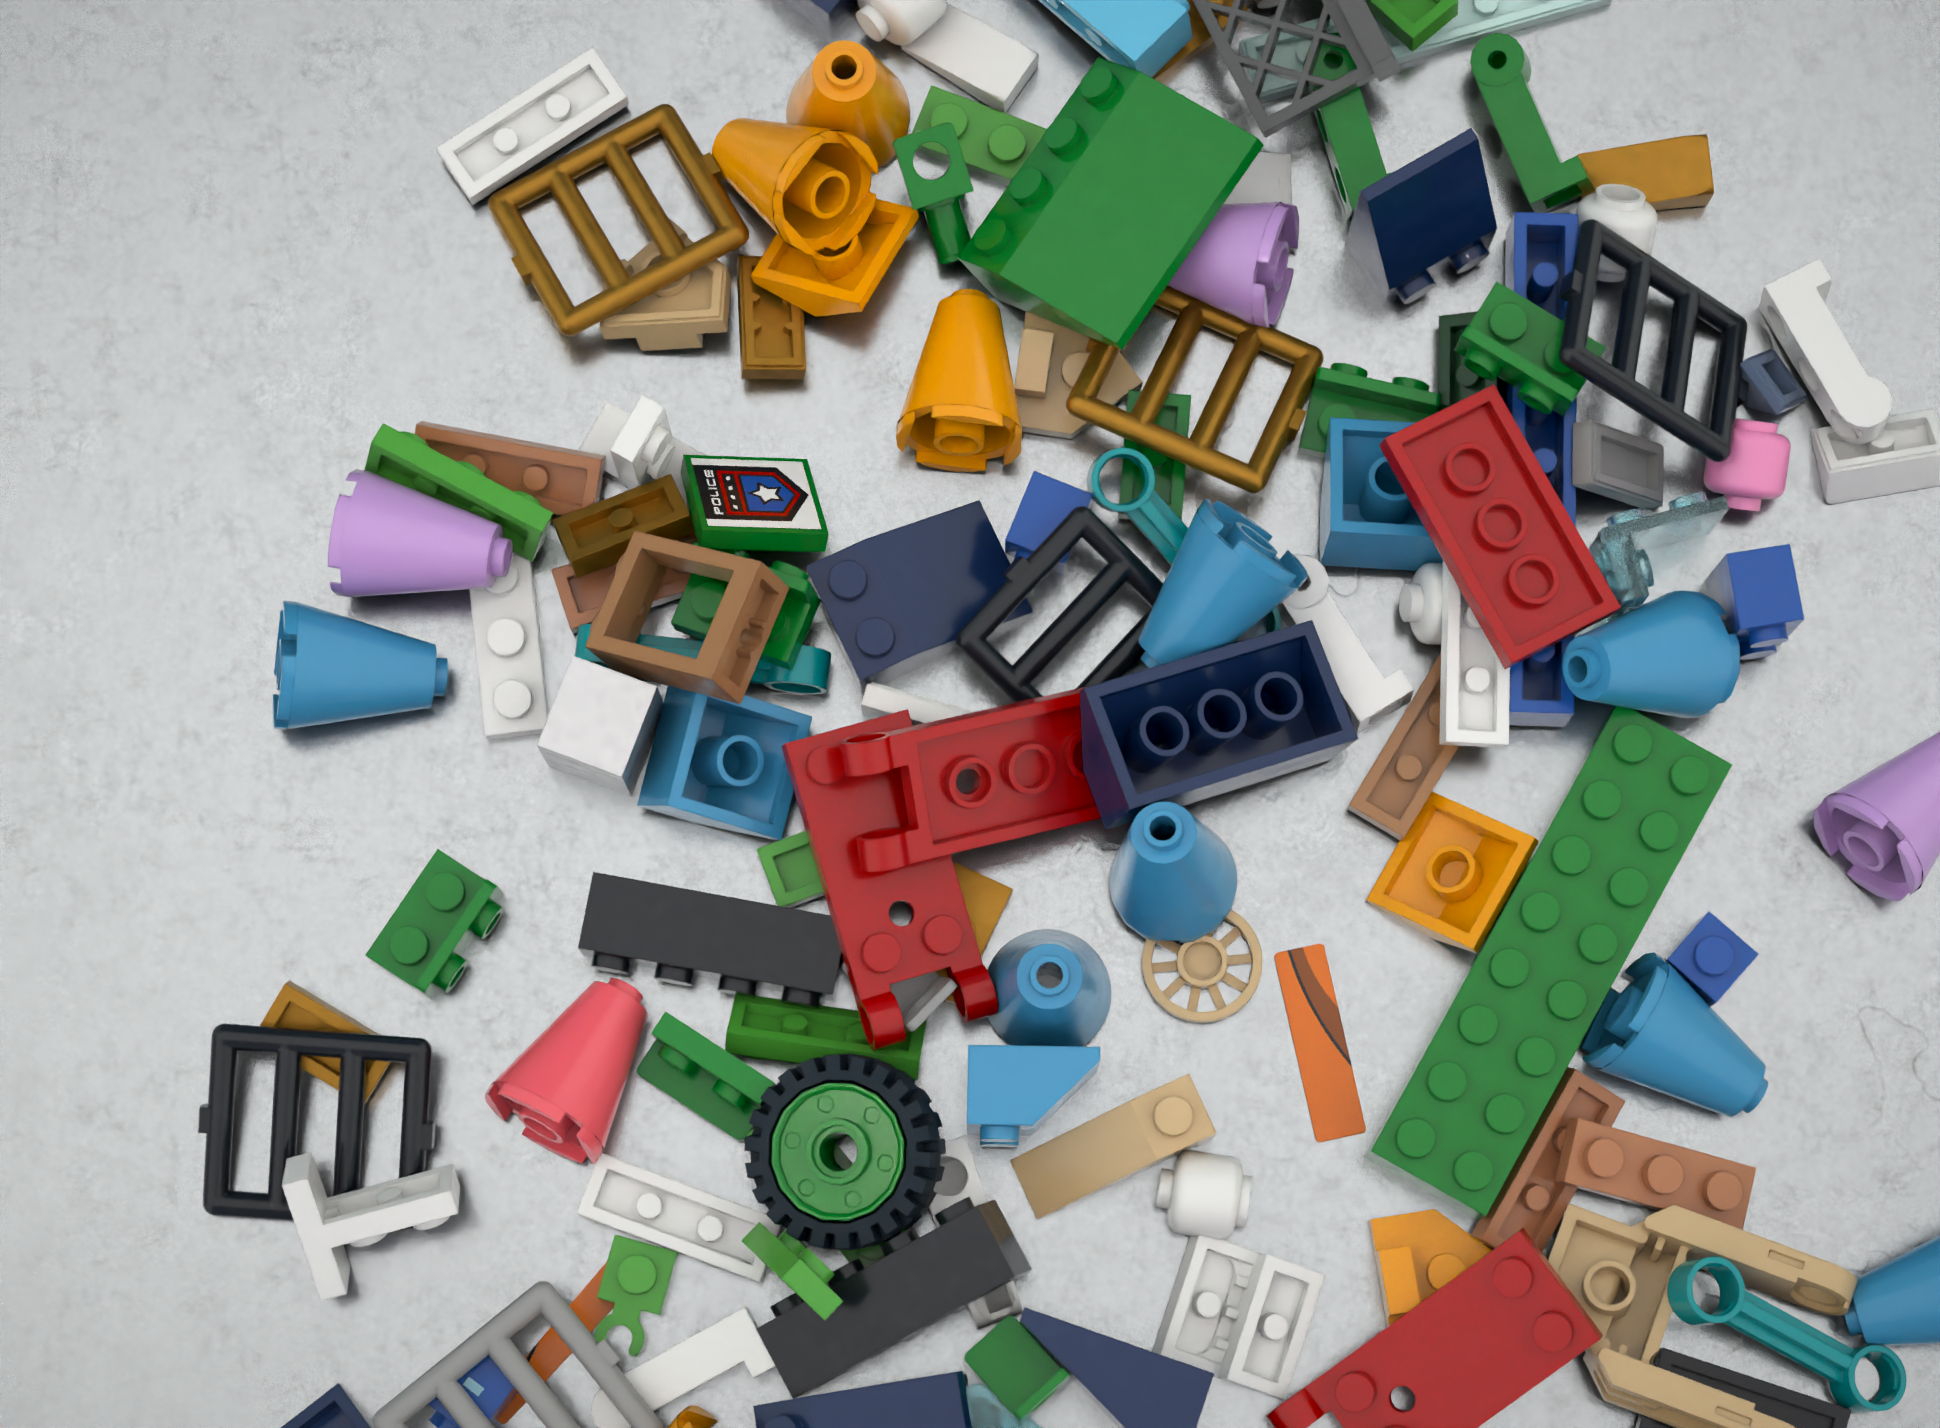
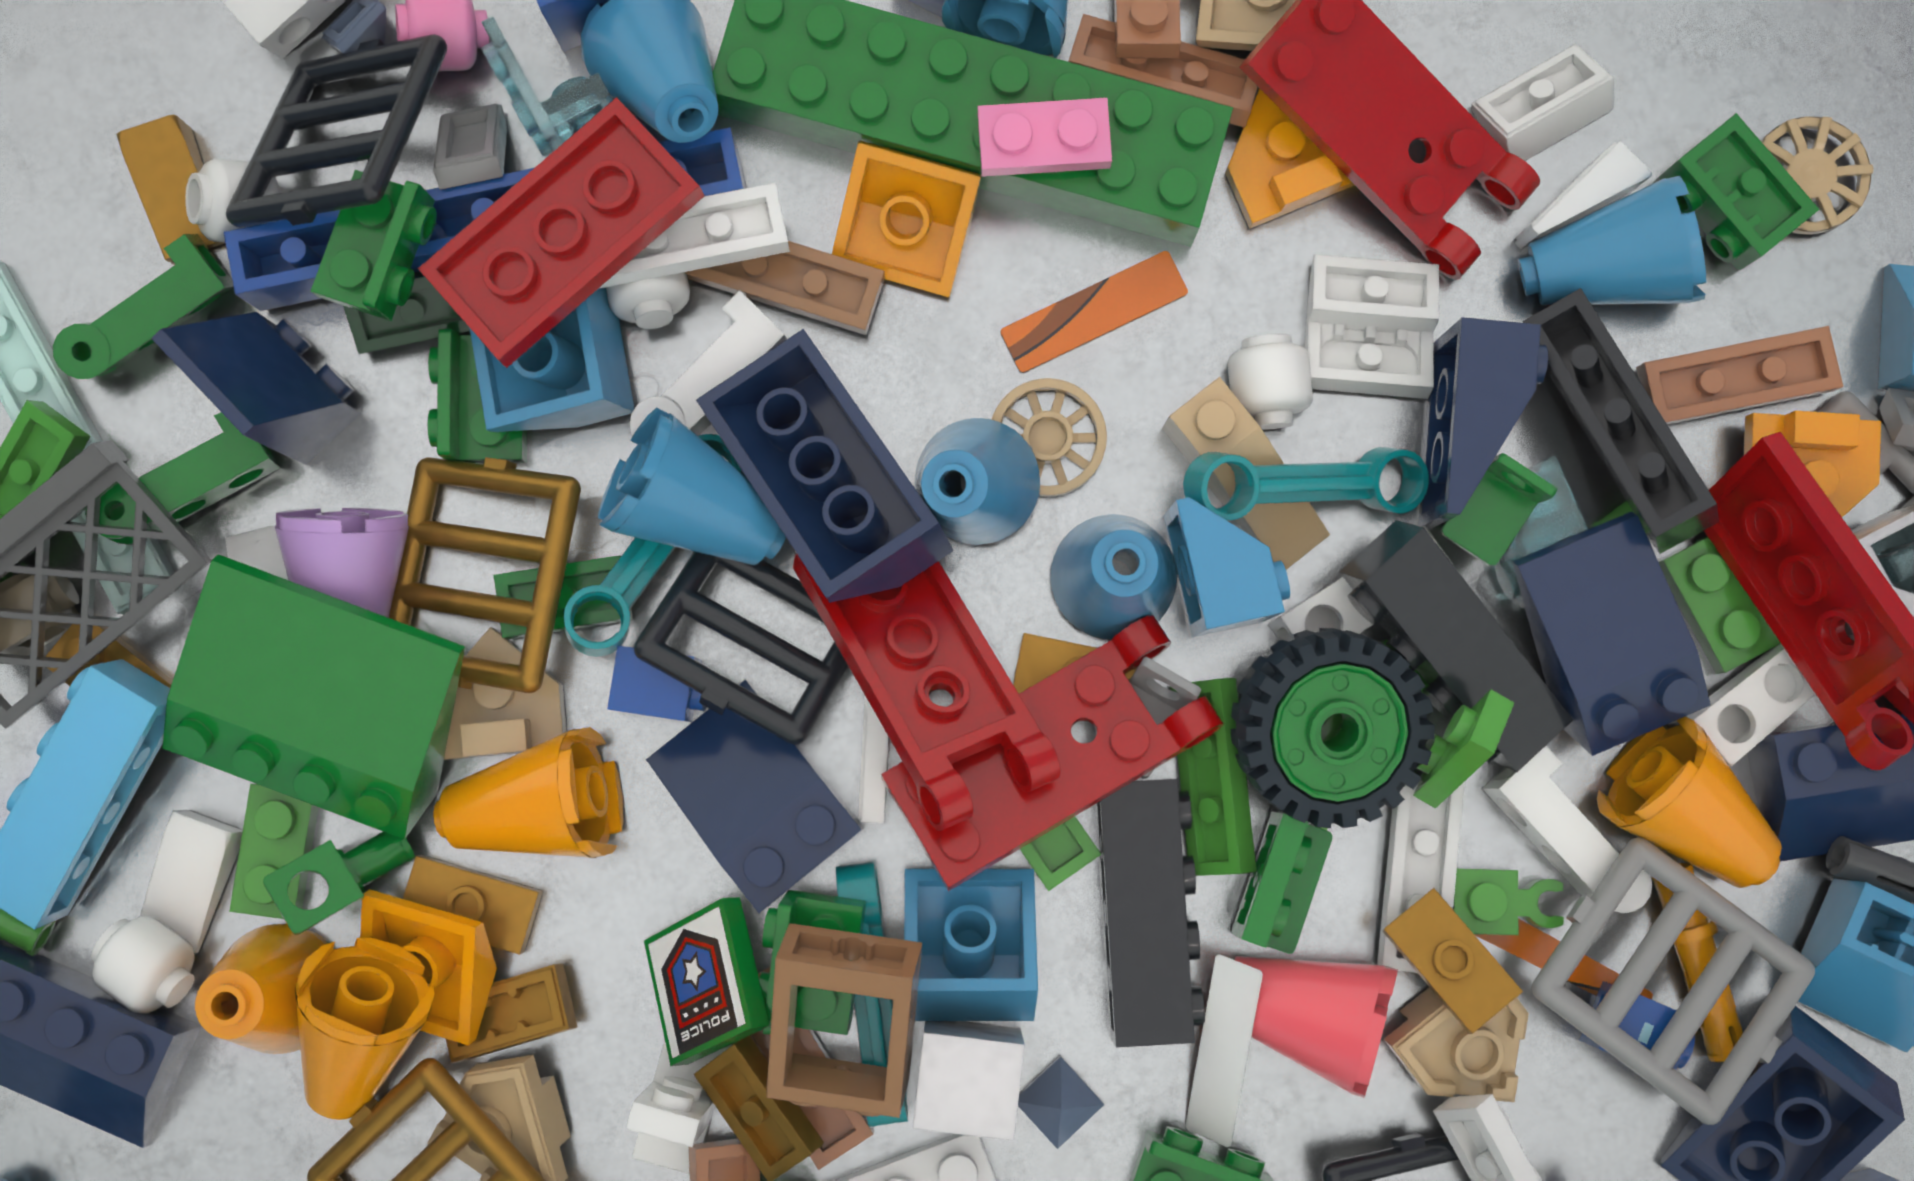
camera: 105 degrees left, 5 degrees up
none -> pearl gold plate [403,855,543,955]
none -> bright pink plate [977,98,1112,177]
none -> sand blue slope [1018,1056,1105,1149]
none -> teal piece [1183,447,1429,521]
none -> white sticker [1185,954,1263,1147]
none -> pearl gold plate [1382,888,1523,1034]
none -> tan plate [1384,987,1529,1102]

